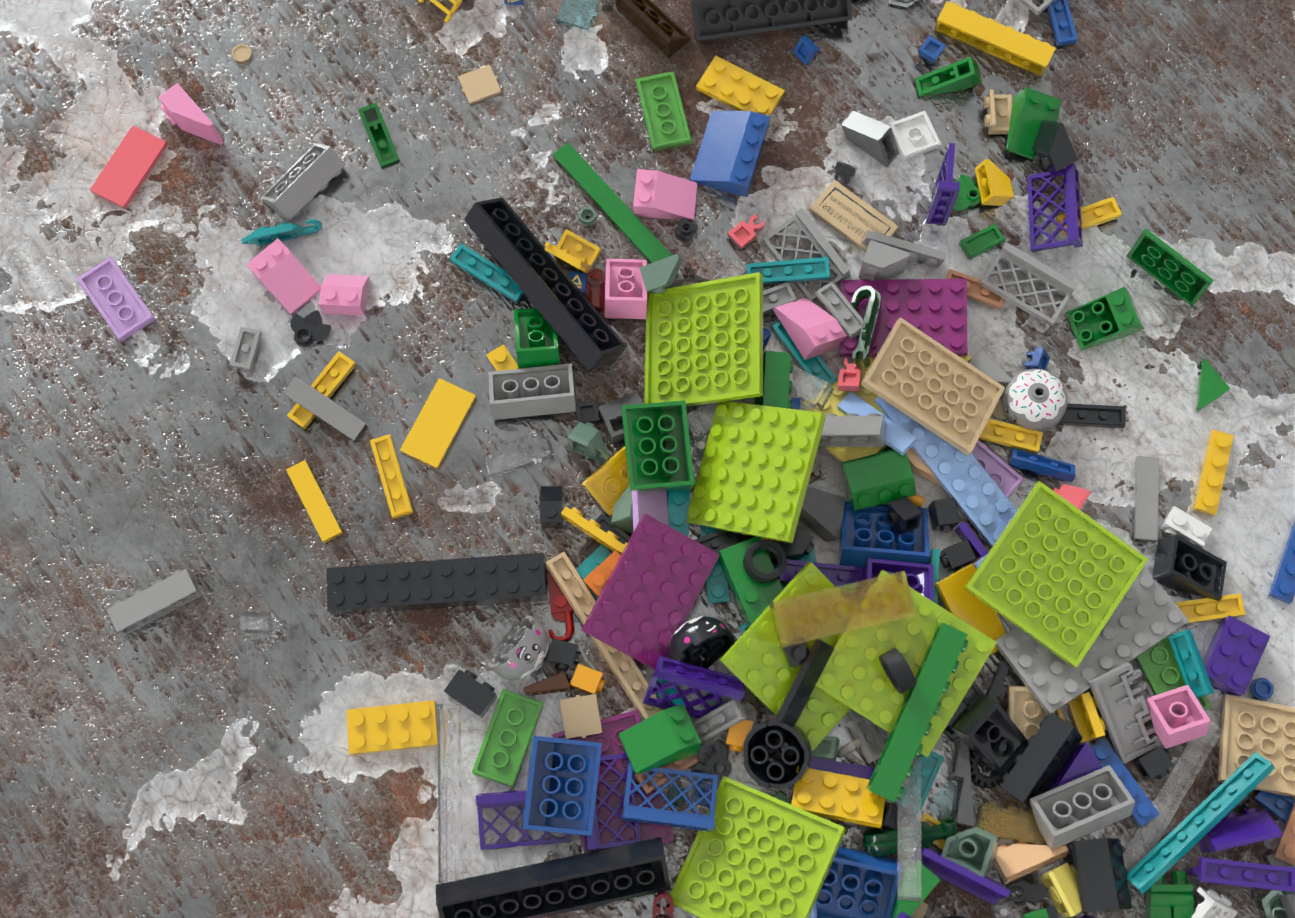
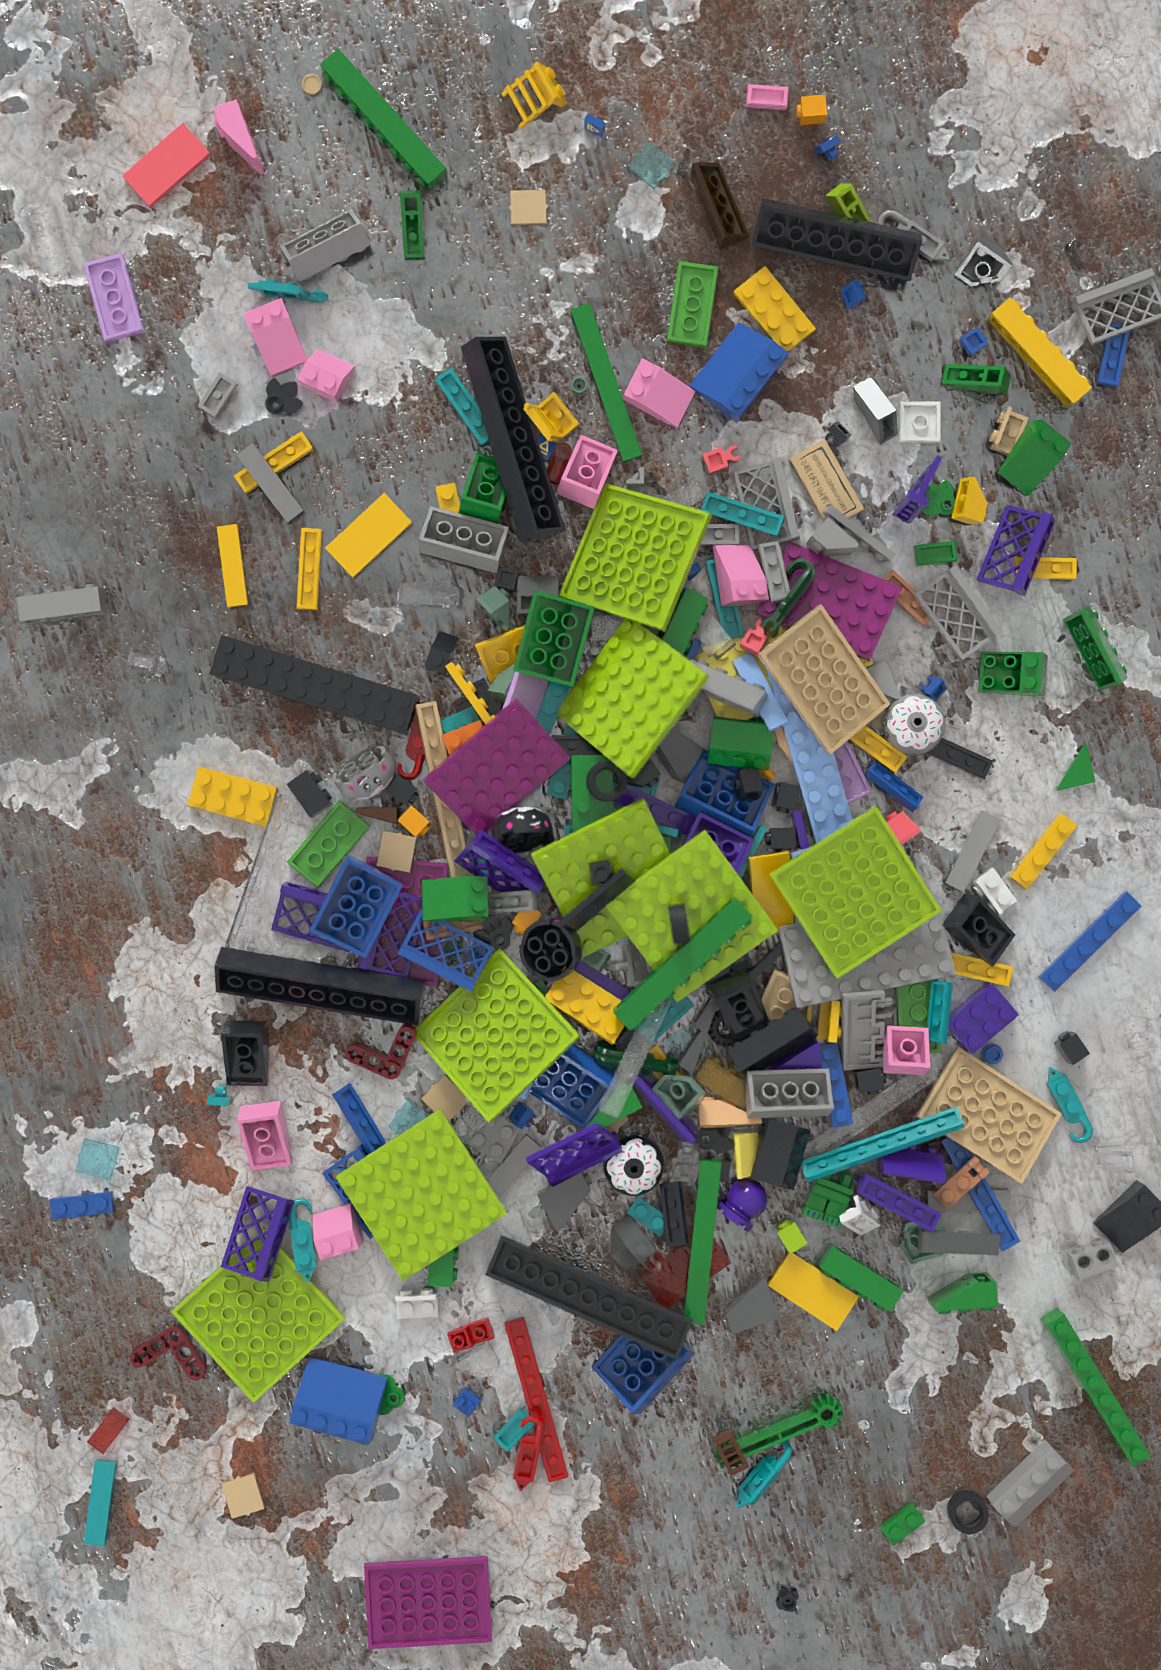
camera: 20 degrees right, 15 degrees up
sand green slope [639,254,684,295] -> none
black plate [674,218,698,241] -> none
clear yellow brick [769,571,916,648] -> none
black slope [1032,120,1078,172] -> none
none -> green brick [320,48,448,192]

